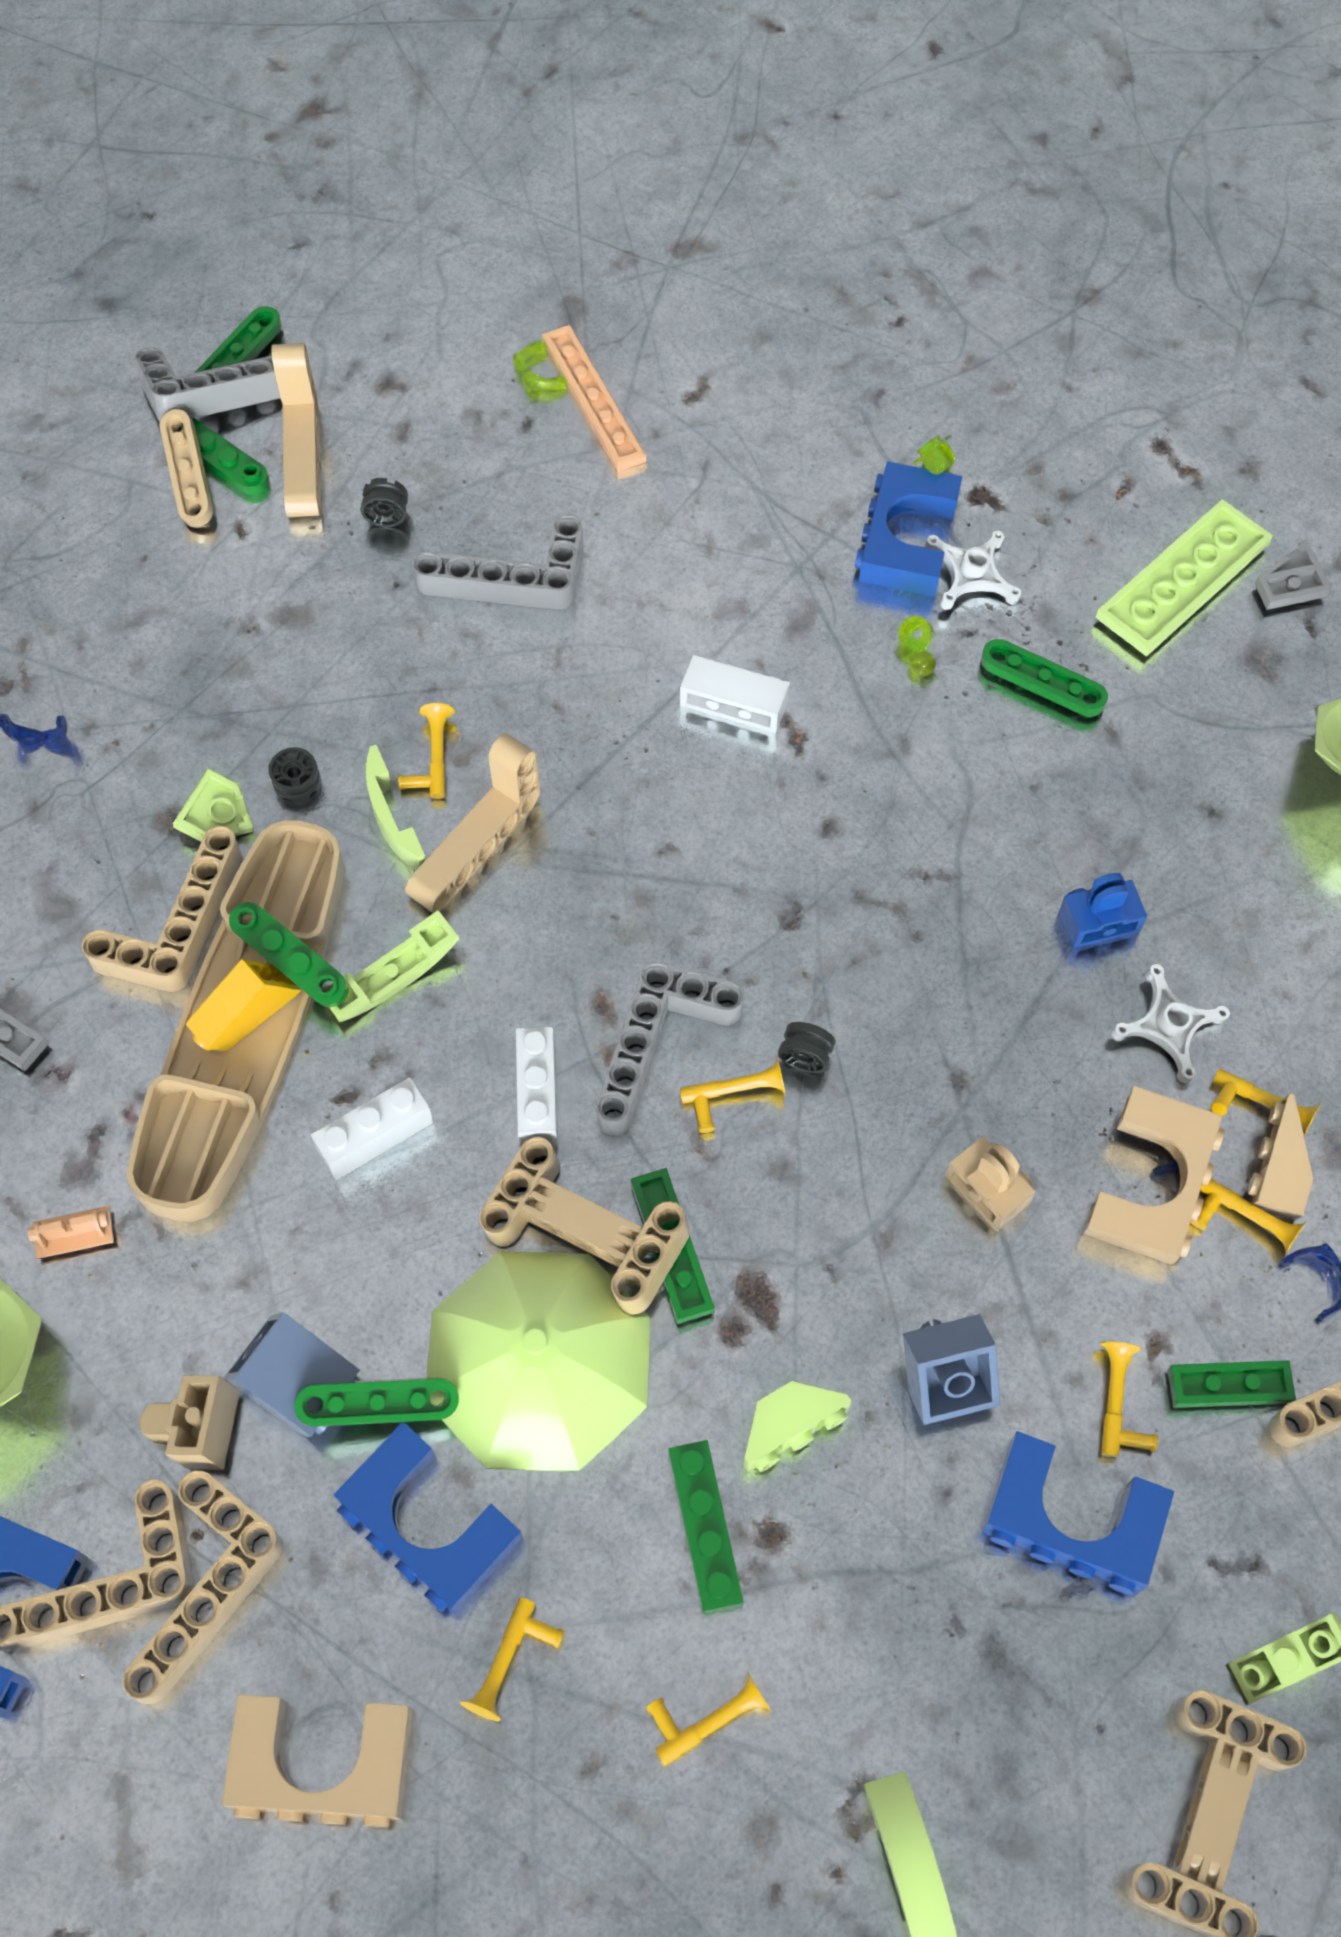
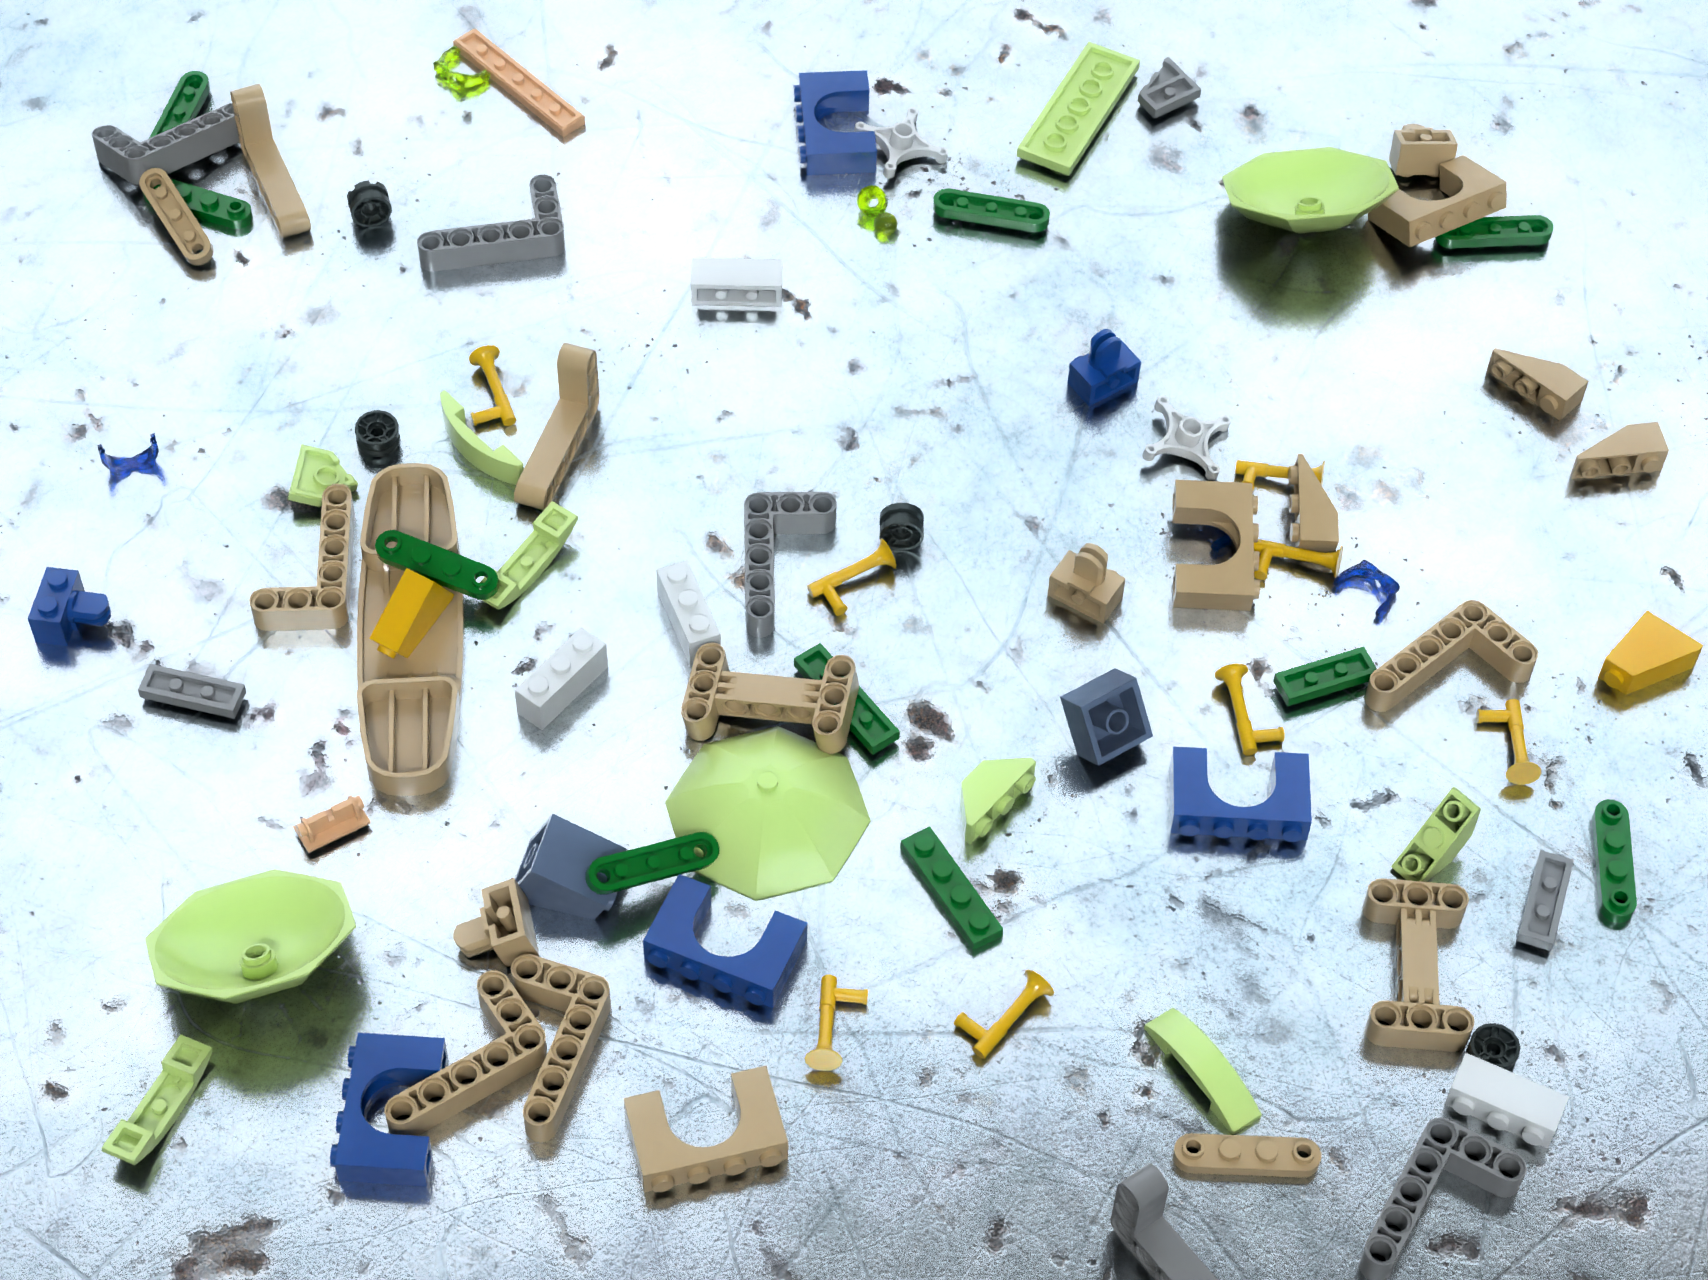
camera: 20 degrees left, 10 degrees down
clear neon green hinge [913,435,956,474] -> none

